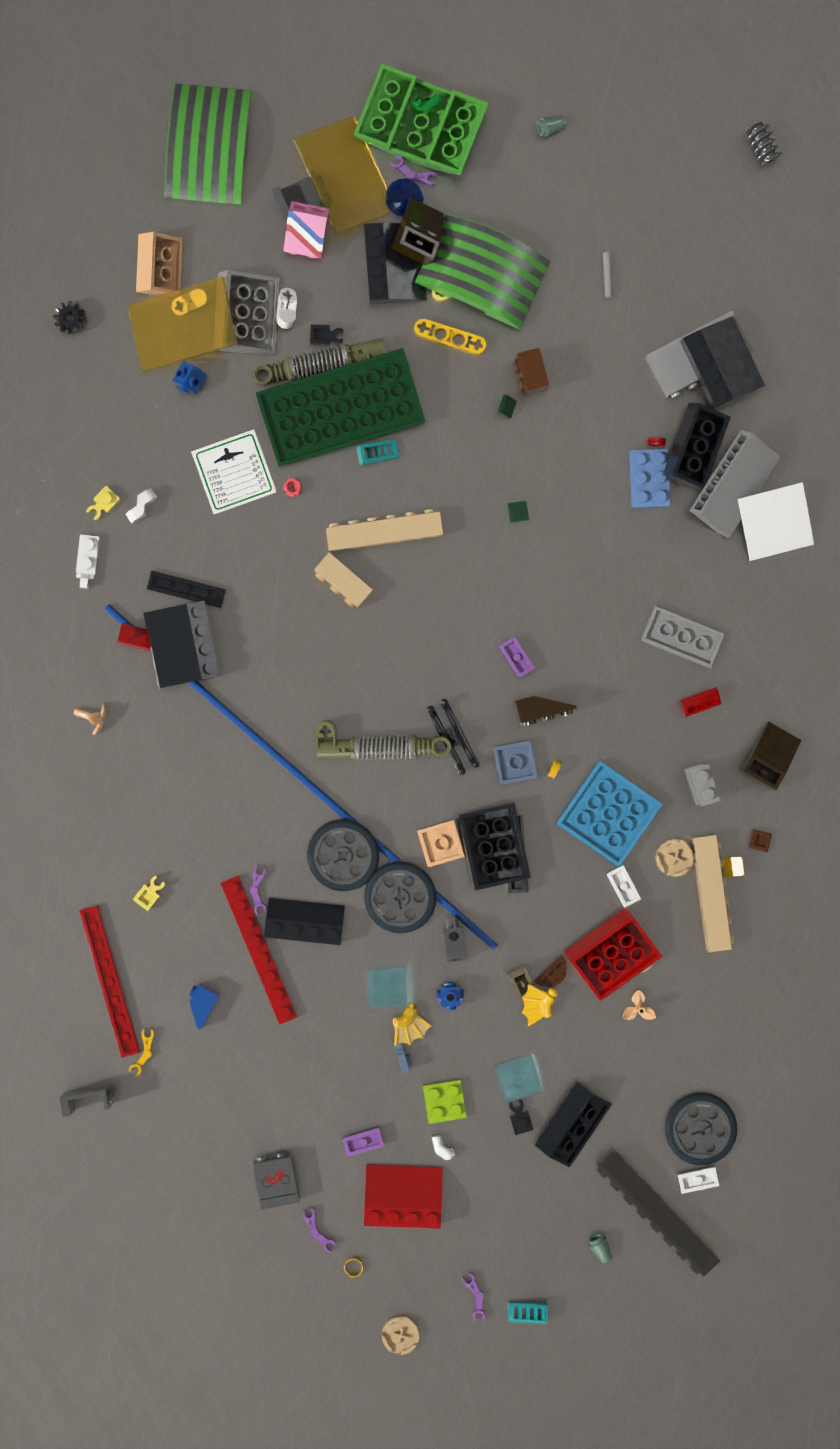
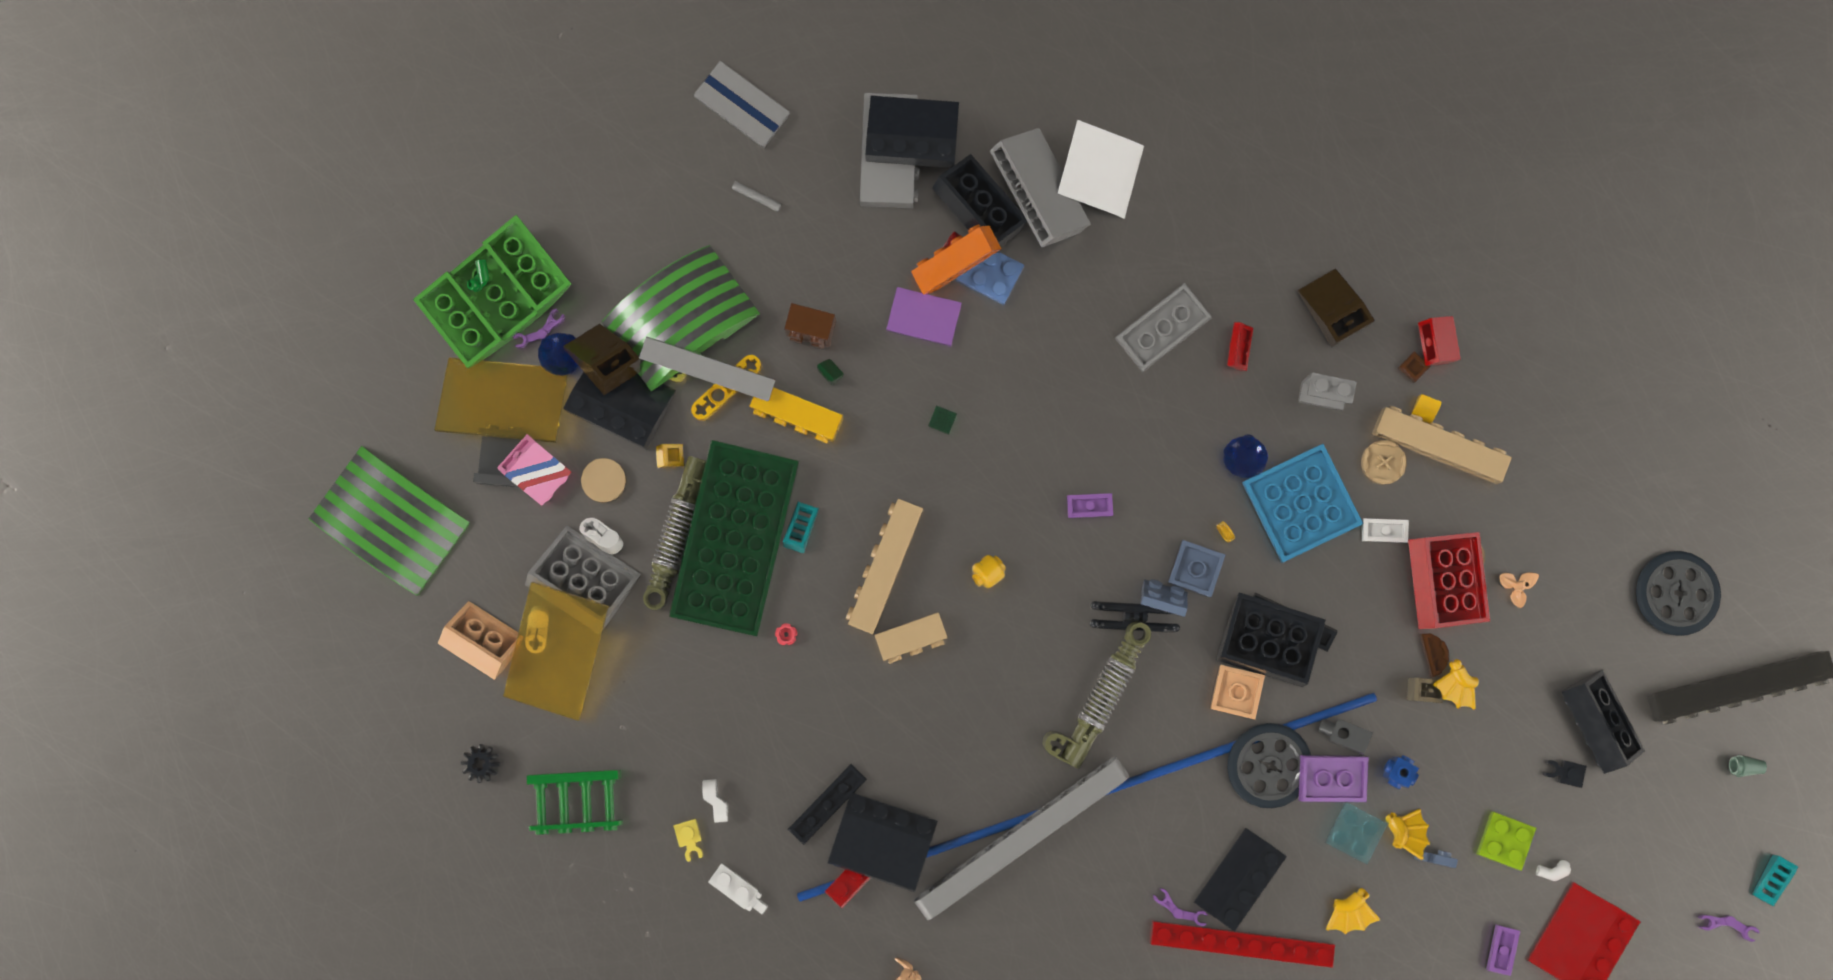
camera: 60 degrees left, 5 degrees down
blue brick [172,361,207,394] -> none
white sticker [191,429,277,514] -> none
wedge [307,819,379,891] -> none
black plate [310,324,343,346] -> none
clear light blue plate [495,1055,543,1103] -> none
dark brown slope [513,696,577,726] -> none
sand green cone [536,115,566,137] -> none
white plate [677,1166,719,1194] -> none
none -> green fence [527,770,623,835]
none -> tan tile [581,458,626,503]
none -> light grey tile [639,336,776,401]
none -> yellow slope [656,444,684,468]
none -> light grey tile [694,61,790,148]
none -> yellow brick [749,387,843,444]
none -> medium lavender tile [886,287,962,346]
none -> orange brick [911,224,1002,295]
none -> light grey beam [914,757,1129,920]
none -> yellow head [972,555,1006,588]
none -> sand blue plate [1141,579,1188,617]
none -> clear blue dish [1223,434,1268,478]
none -> medium lavender tile [1299,755,1369,802]
none -> yellow arm [1326,888,1380,934]
none -> red brick [1418,316,1461,366]

